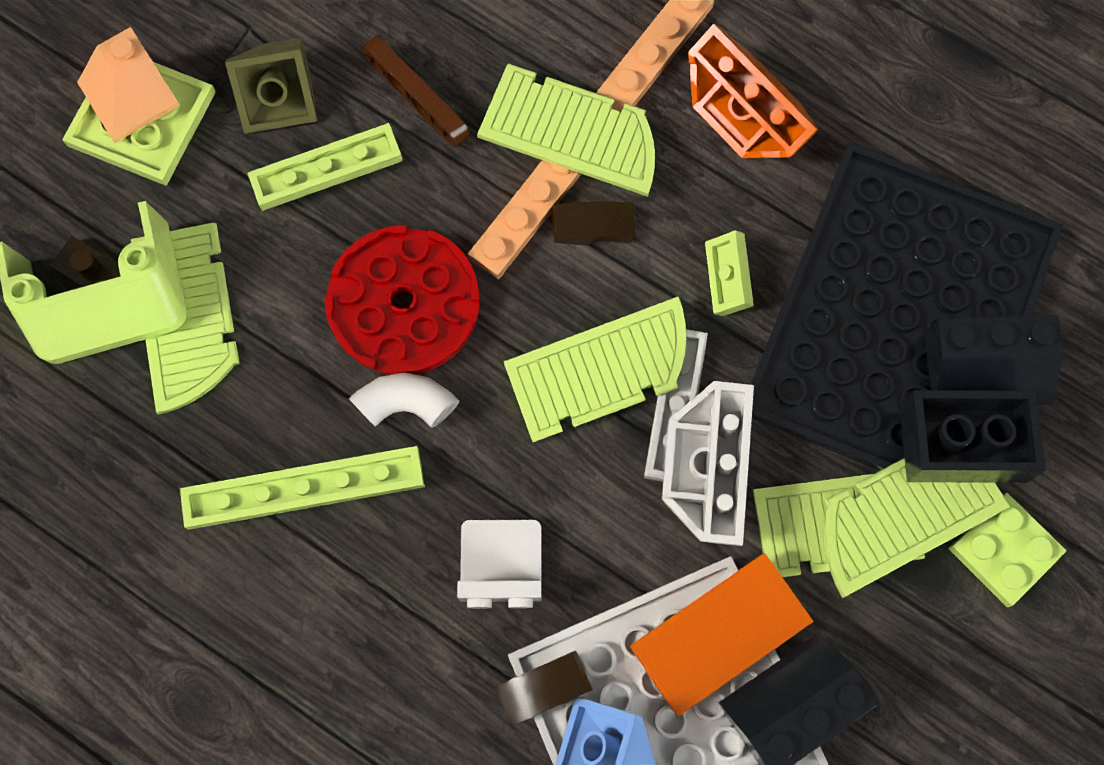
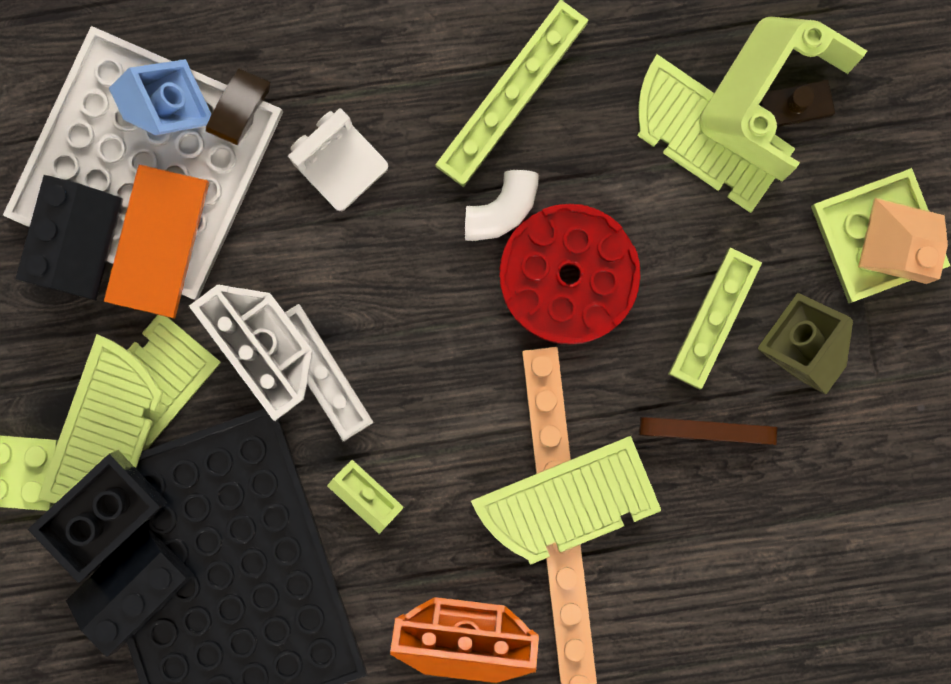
camera: 135 degrees right, 10 degrees up
yellowish green piece [504,296,686,442] -> none
dark brown slope [552,201,635,246] -> none

